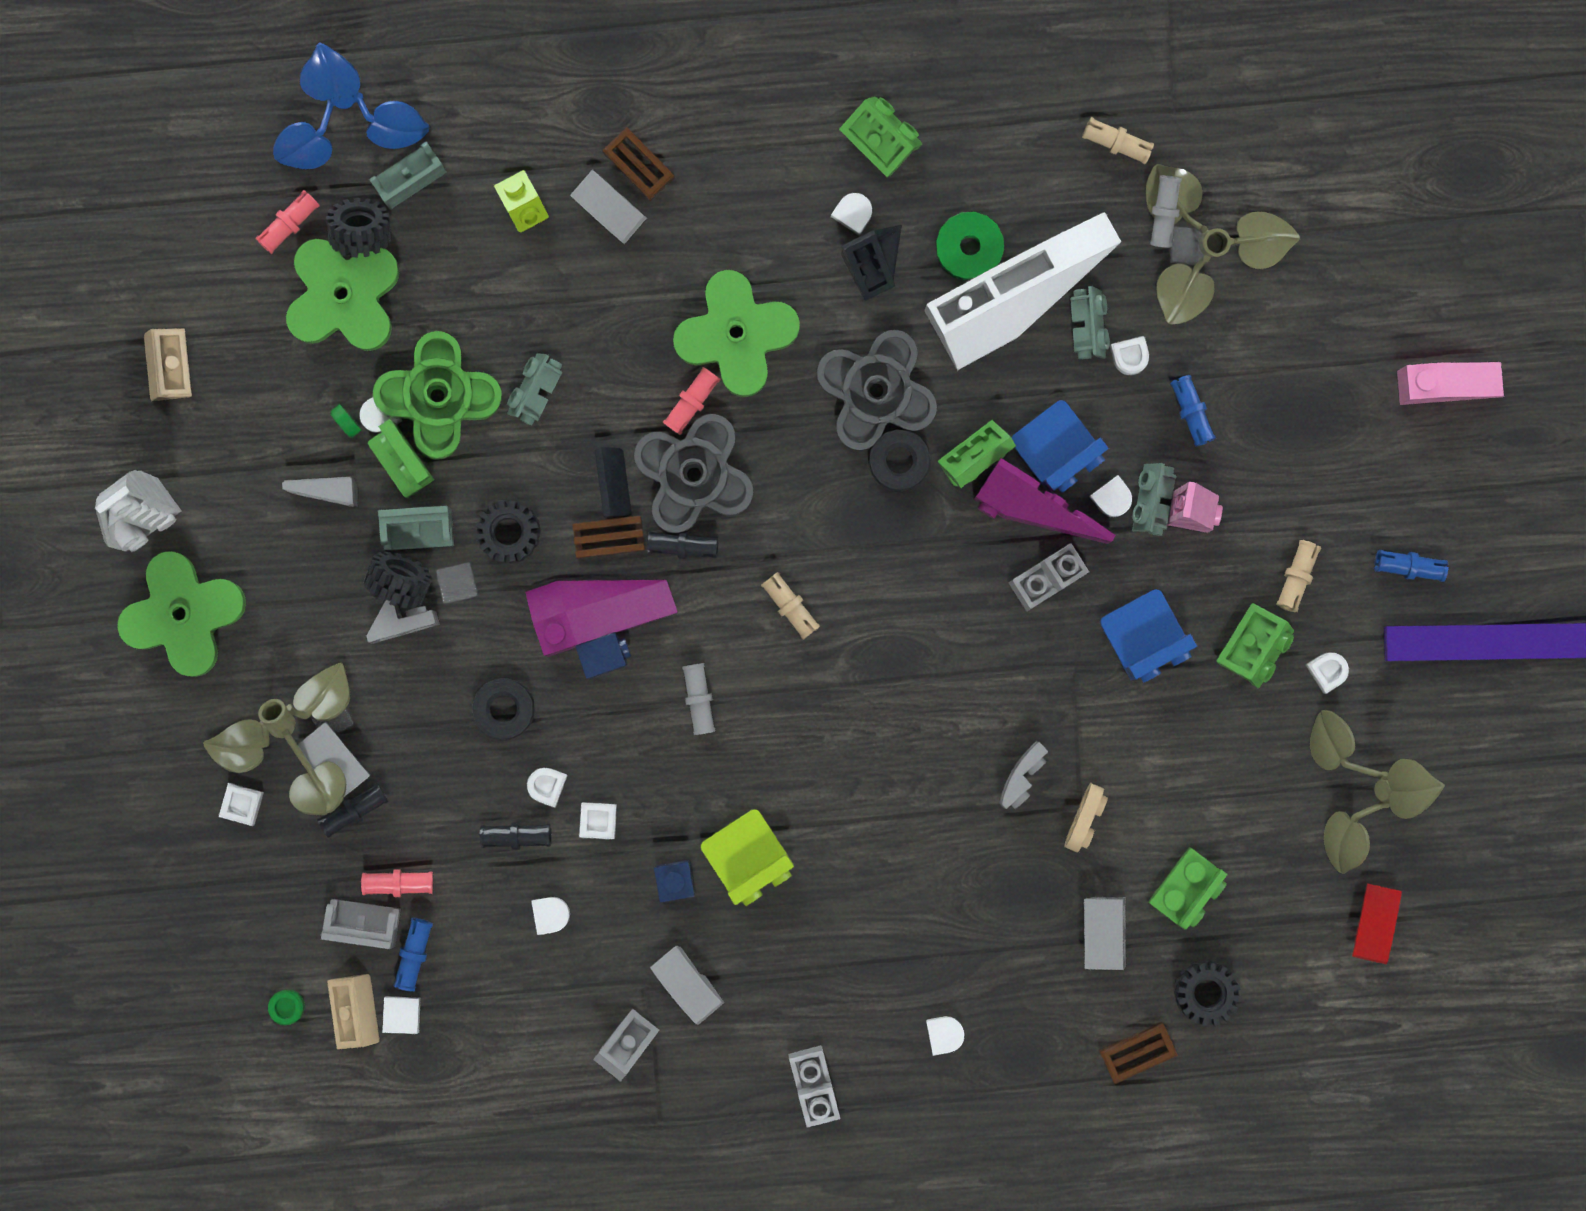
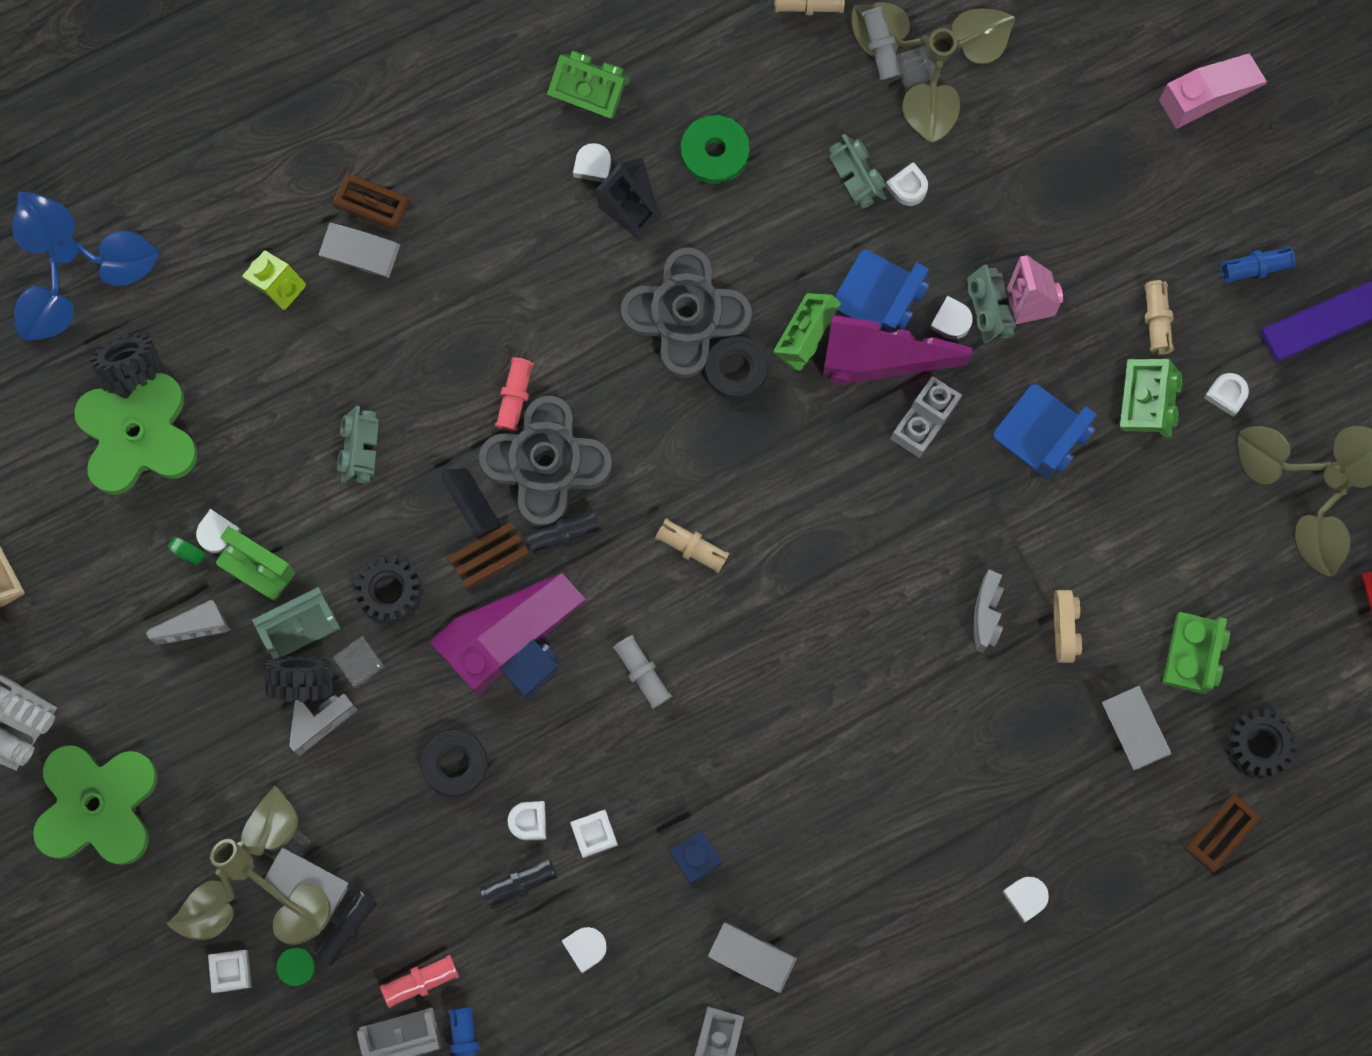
camera: 20 degrees left, 10 degrees down
coral pin [255,190,320,254] -> none
sand green hinge [369,141,447,210] -> none
bright green plant [373,331,502,459] -> none
bright green plant [673,270,800,397] -> none
lime bracket [701,809,794,906] -> none
light grey slope [788,1045,840,1128] -> none
white wedge [925,212,1121,371] -> none
blue pin [1170,375,1216,447] -> none
none -> green tile [277,948,316,986]

